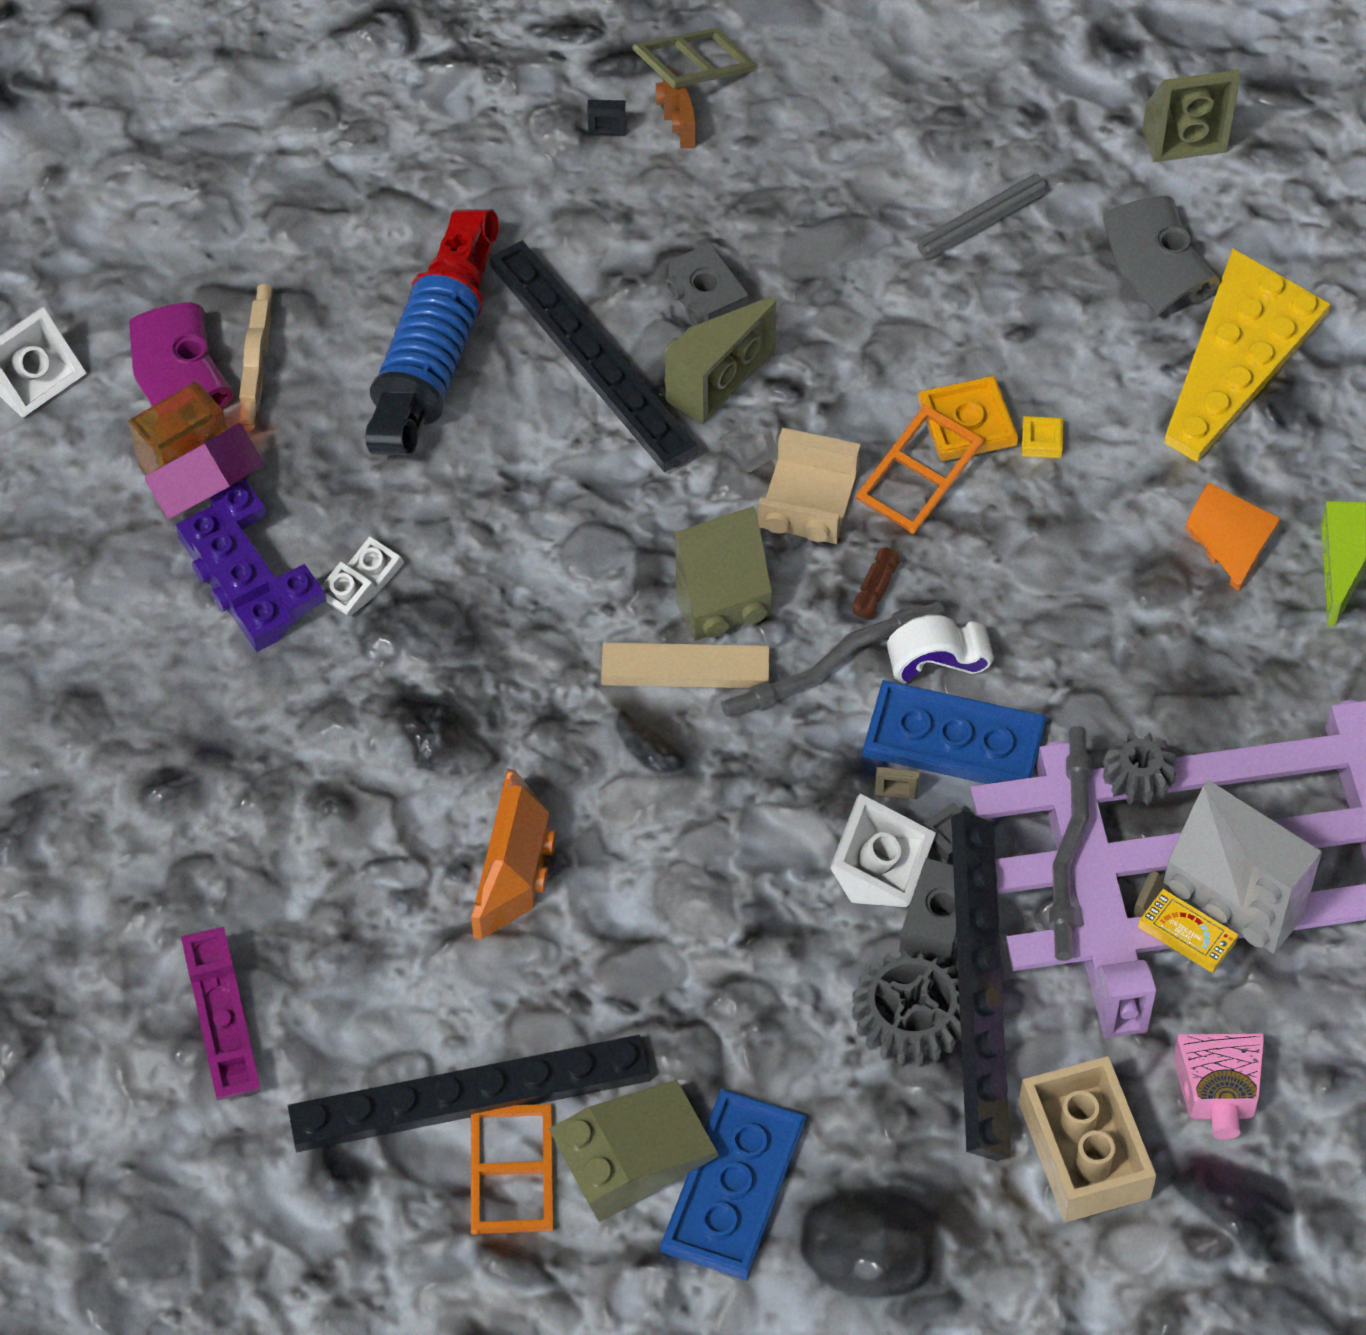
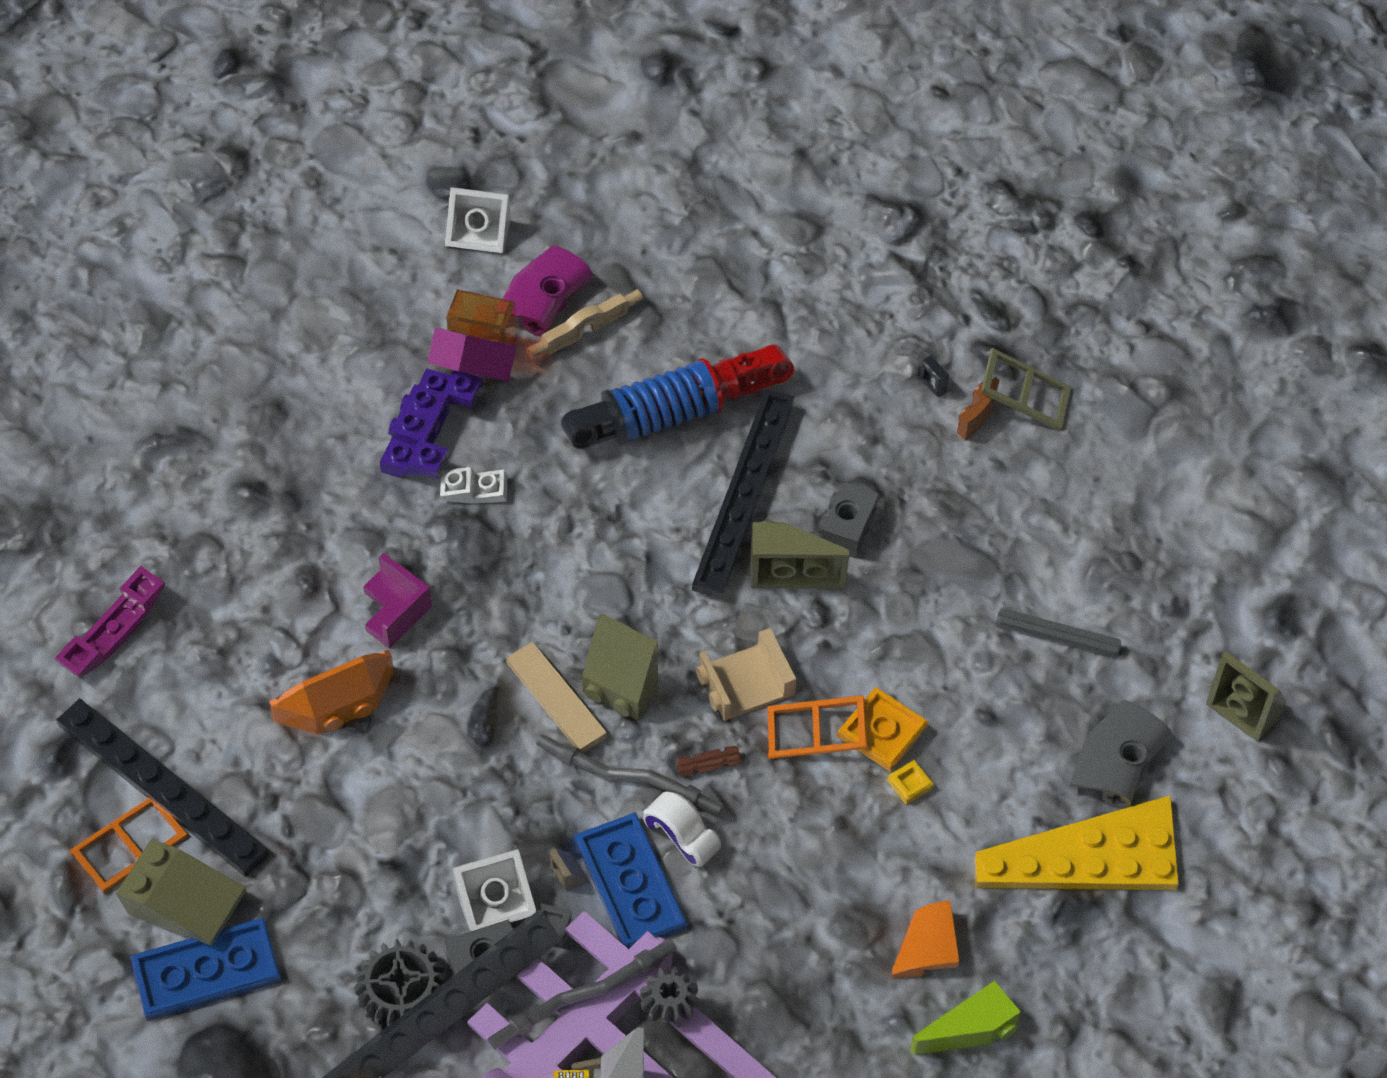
camera: 50 degrees right, 0 degrees up
none -> magenta panel [363,553,432,649]

